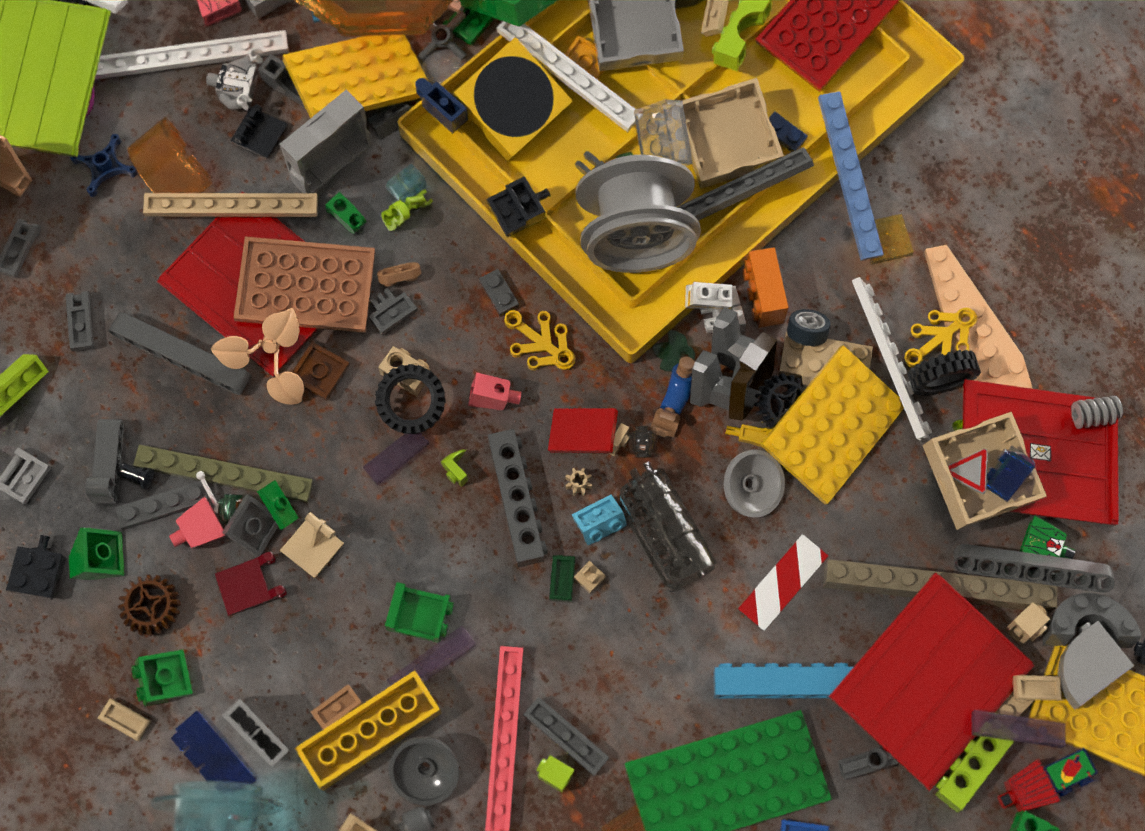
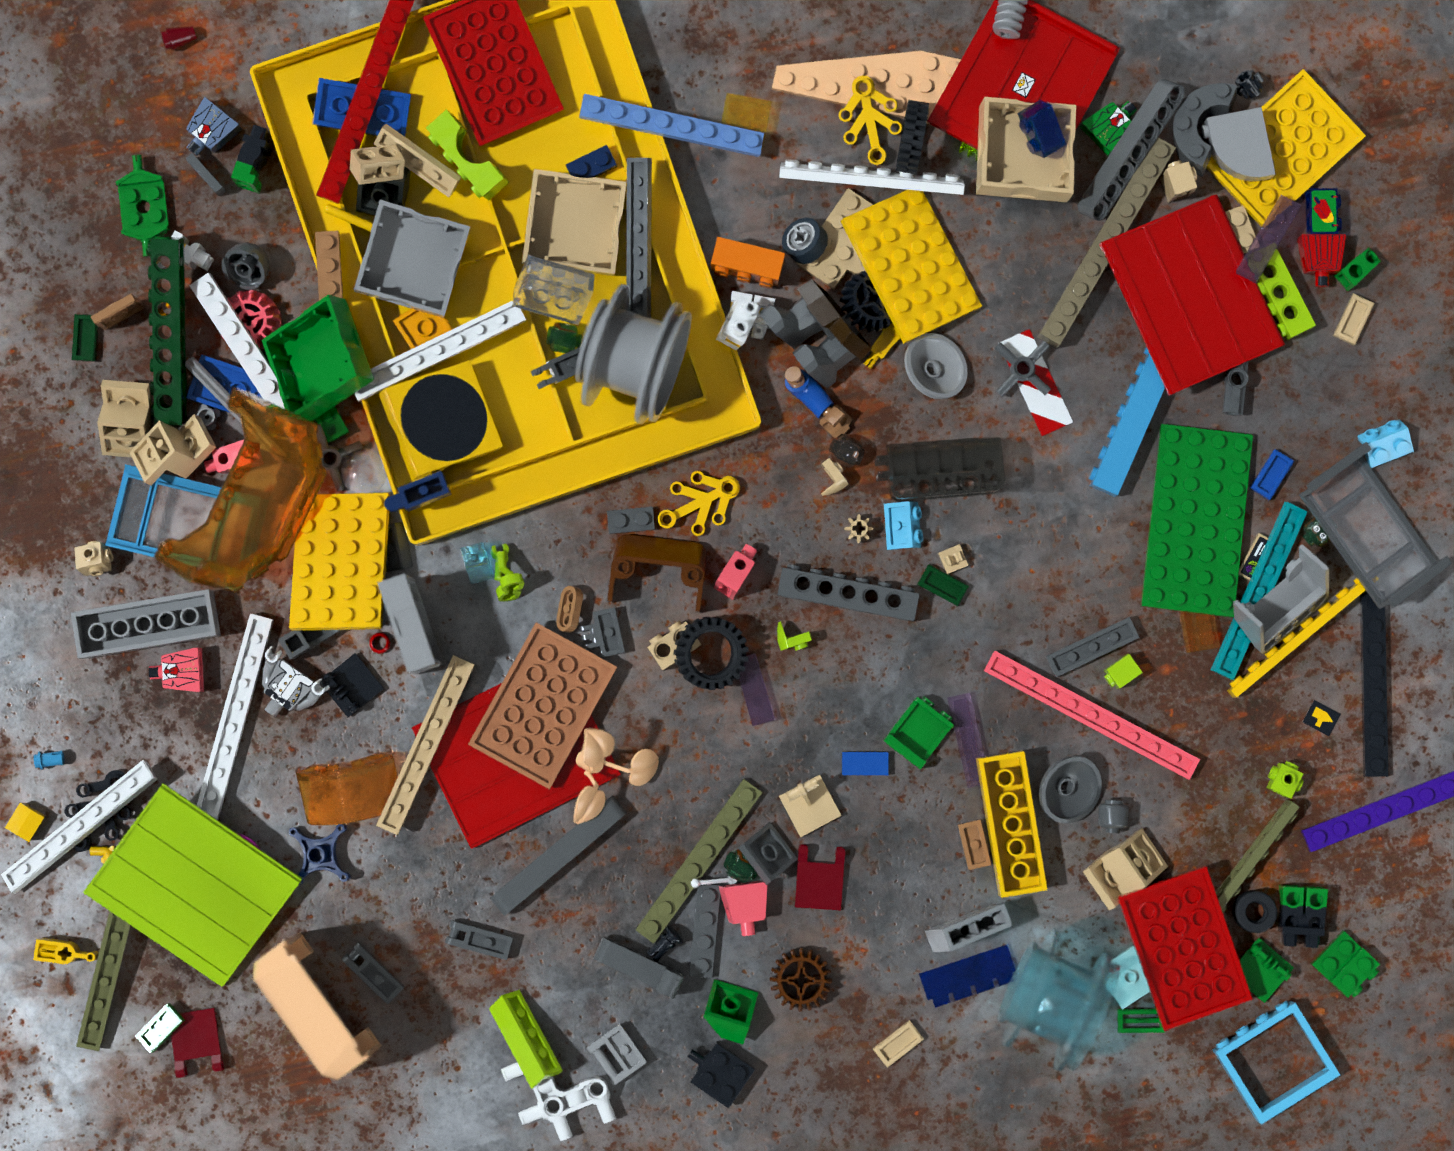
camera: 65 degrees left, 15 degrees up
green plate [132,649,193,707] -> none
green plate [257,480,299,530] -> none
reddish brown plate [292,342,350,401] -> none
green leg [326,192,367,234] -> none
black plate [486,176,551,237] -> none
red tile [548,408,618,453] -> none
clear green plate [652,330,695,372] -> none
piece [948,449,988,494] -> none
tan tile [1013,675,1062,701] -> none
none -> reddish brown windscreen [607,534,707,613]
none -> blue tile [842,752,888,775]
none -> dark grey bar [994,341,1051,397]

